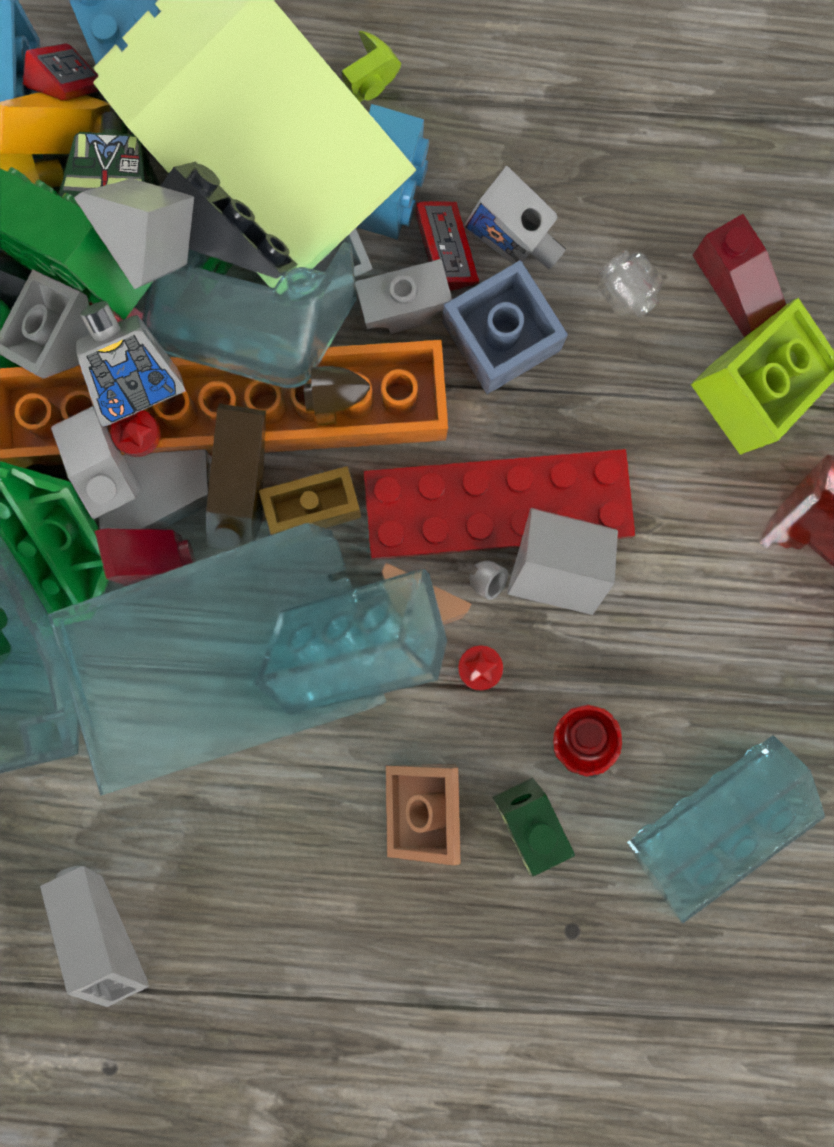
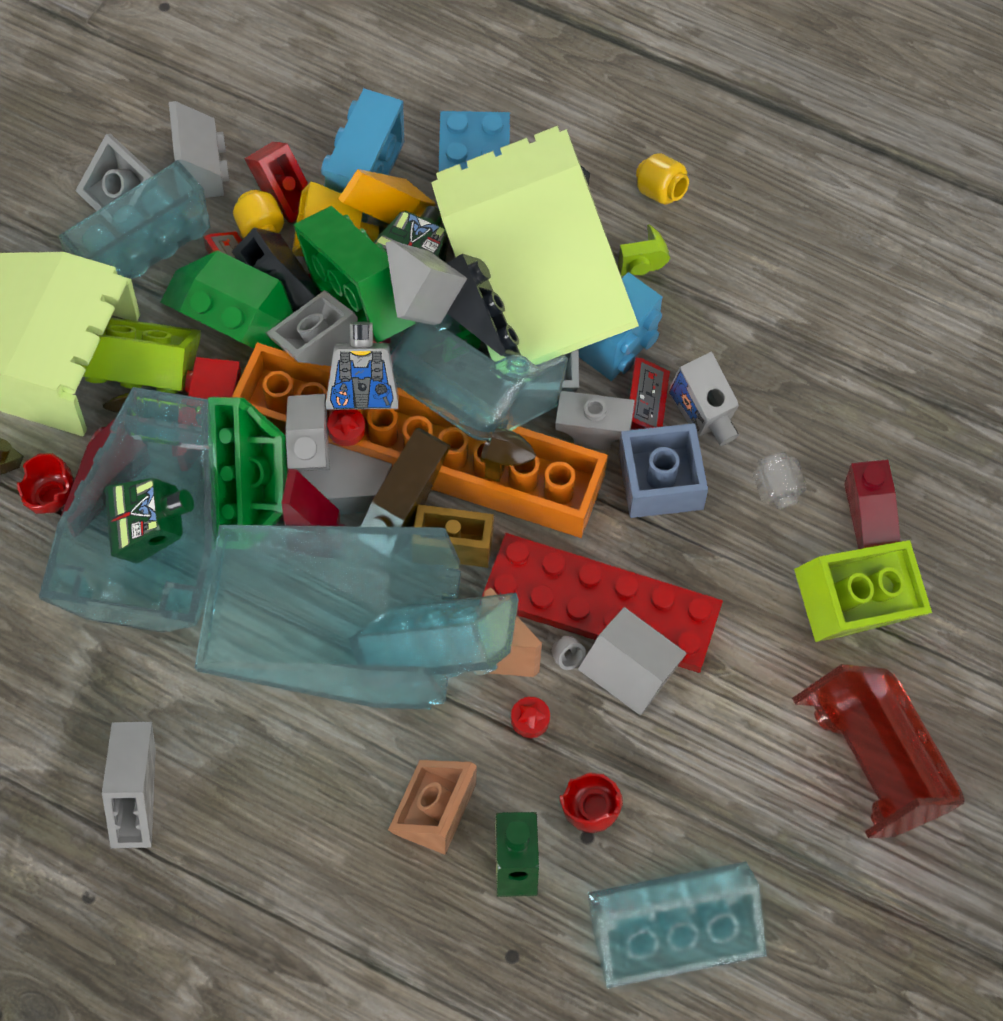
camera: 30 degrees right, 20 degrees down
red slope [23,43,99,101] -> none

